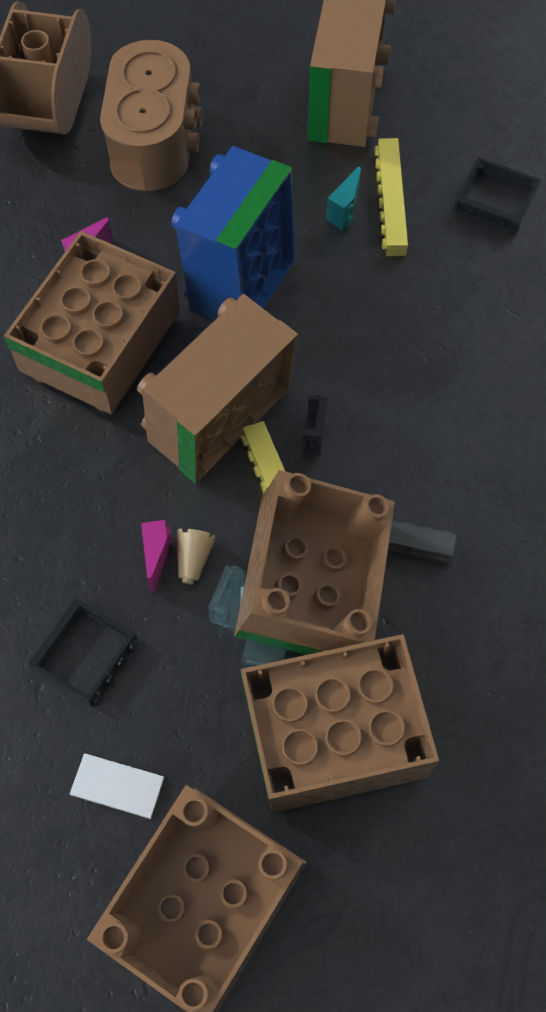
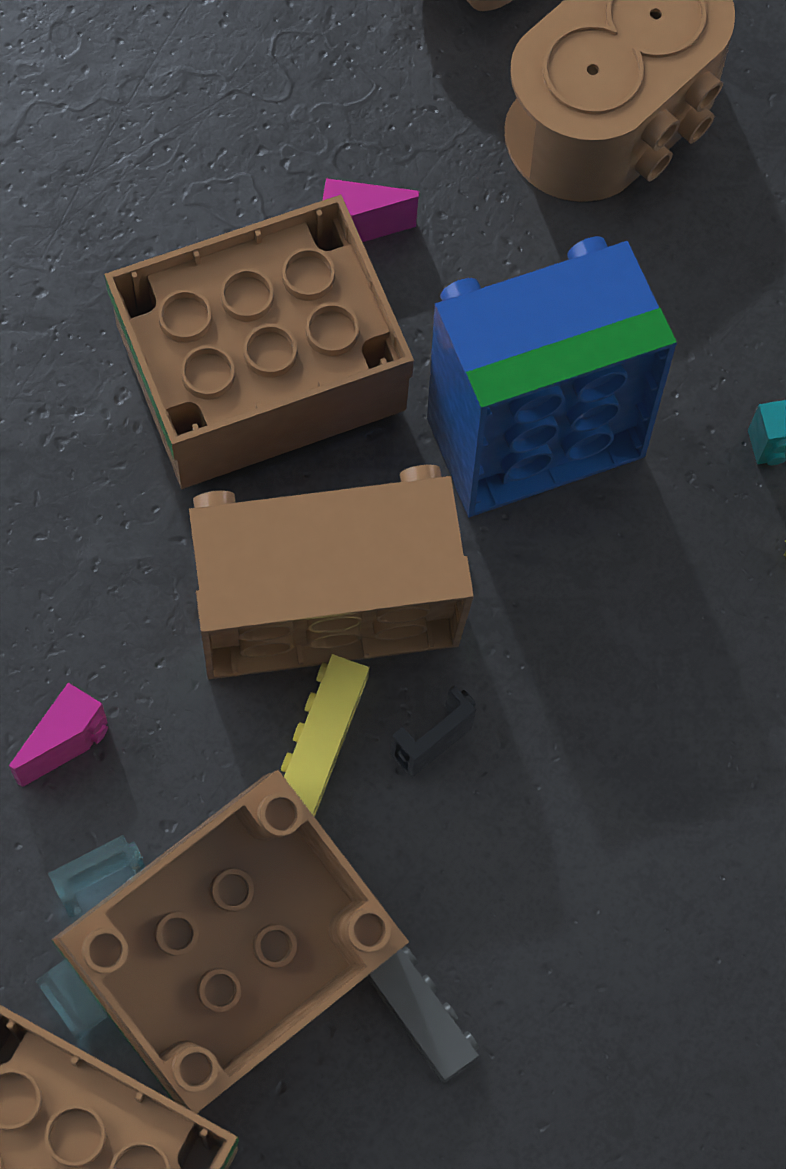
camera: 35 degrees right, 5 degrees up
tan cone [176,529,215,584] -> none

